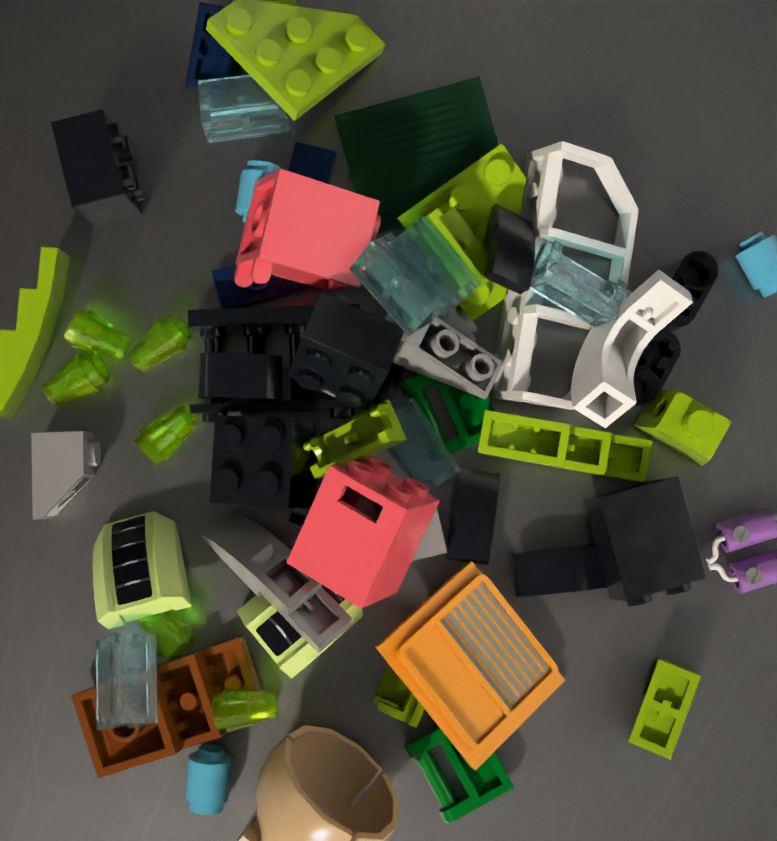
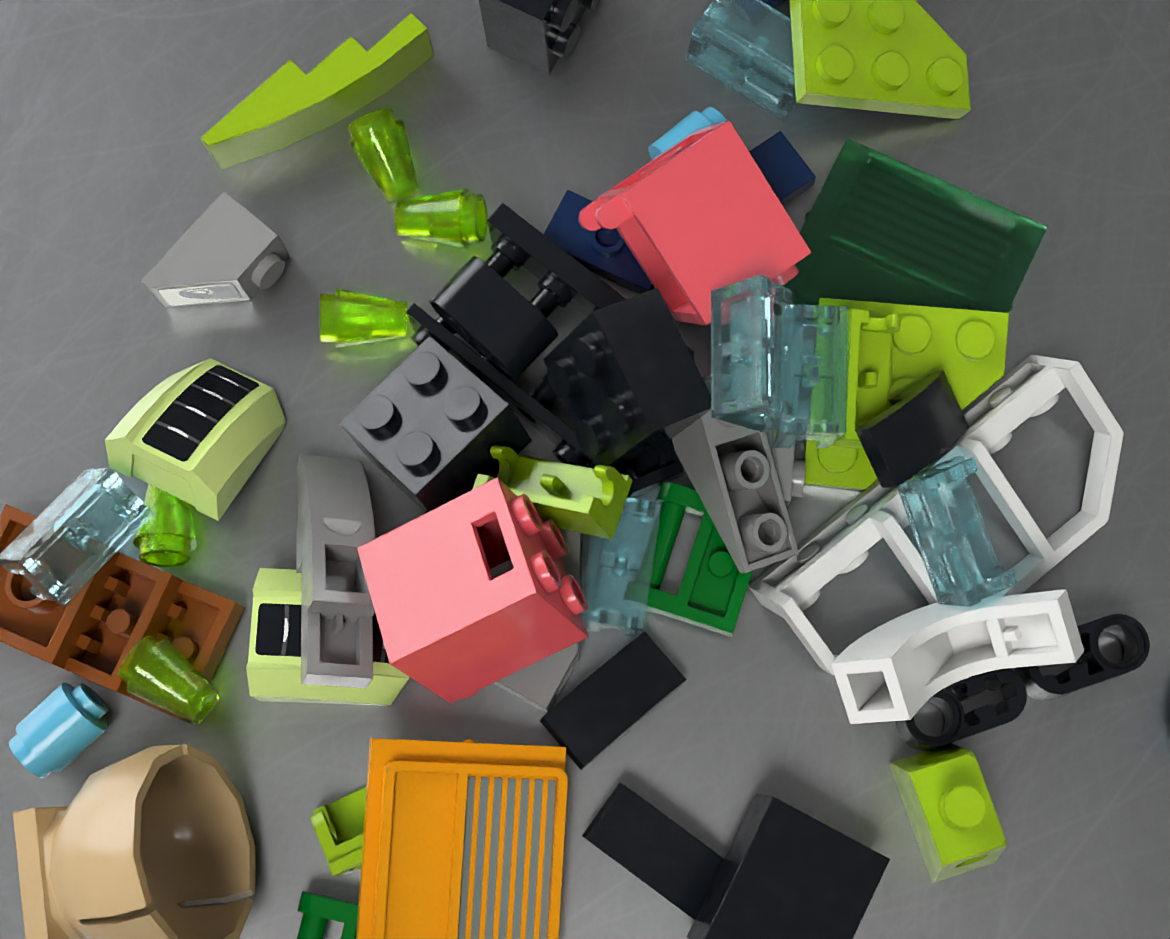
camera: 45 degrees right, 10 degrees down
clear neon green cone [43,352,110,406] -> none
lime slope [478,410,653,483] -> none

